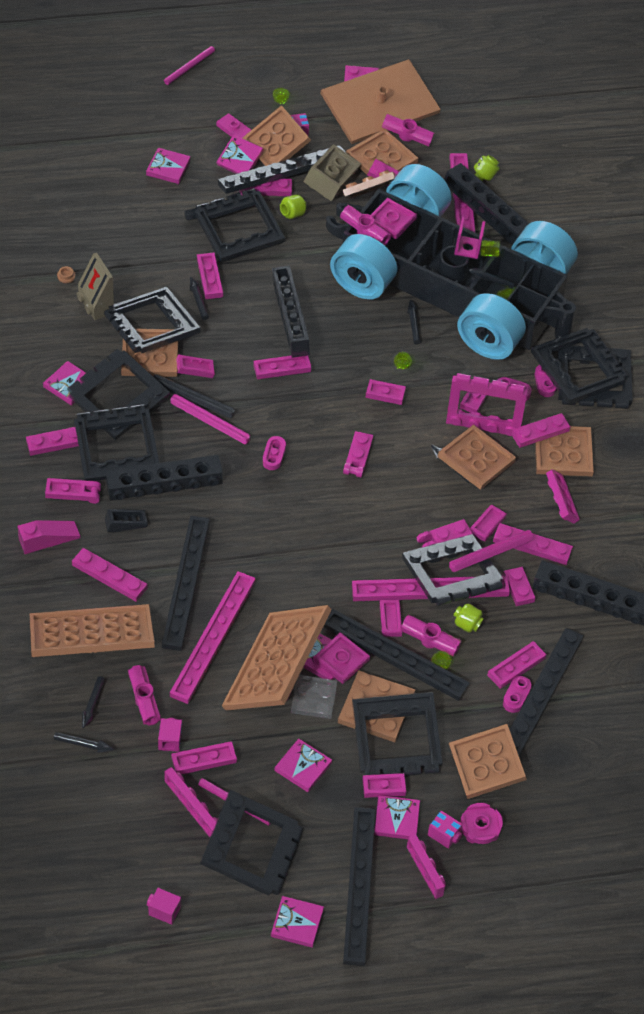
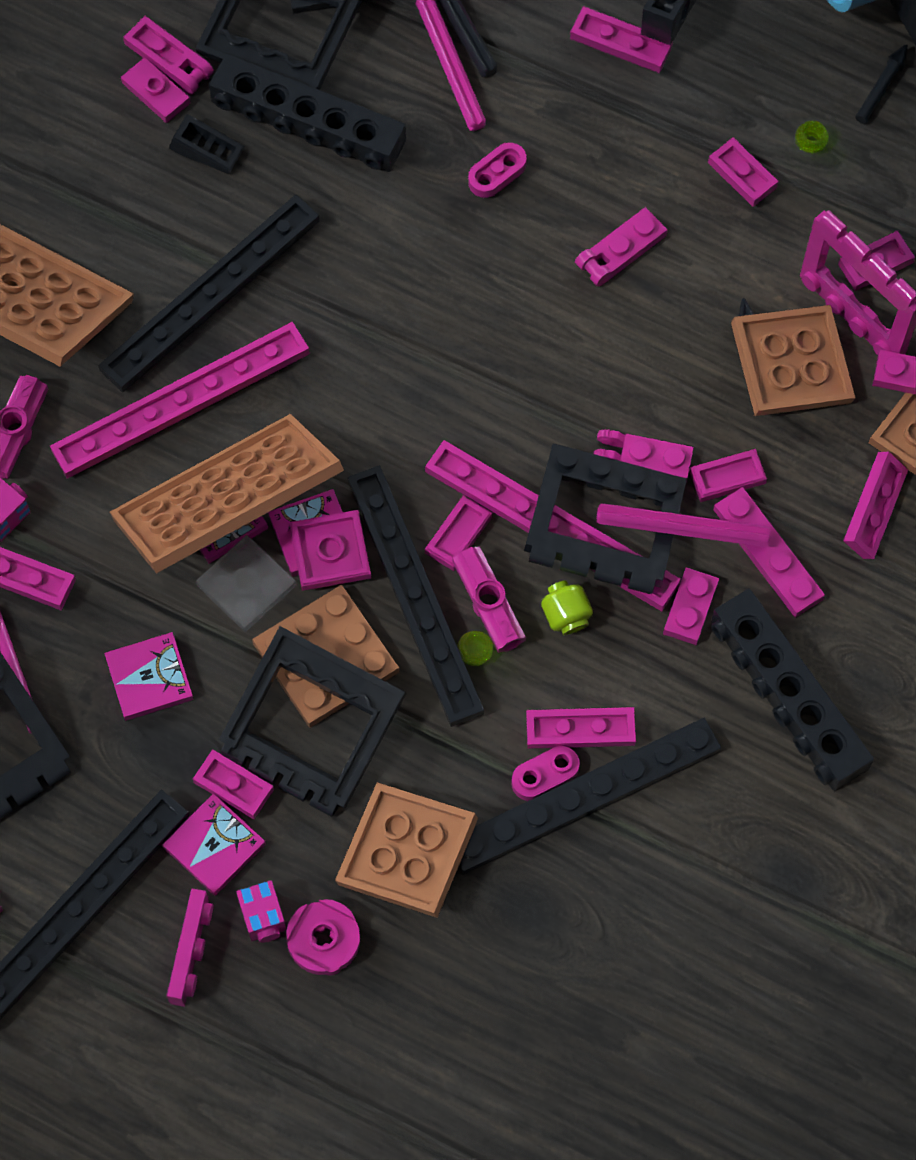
camera: 40 degrees right, 15 degrees up
dark pink slope [18,520,80,554] -> none
dark pink plate [72,548,148,602] -> none
none -> dark pink plate [121,57,190,123]

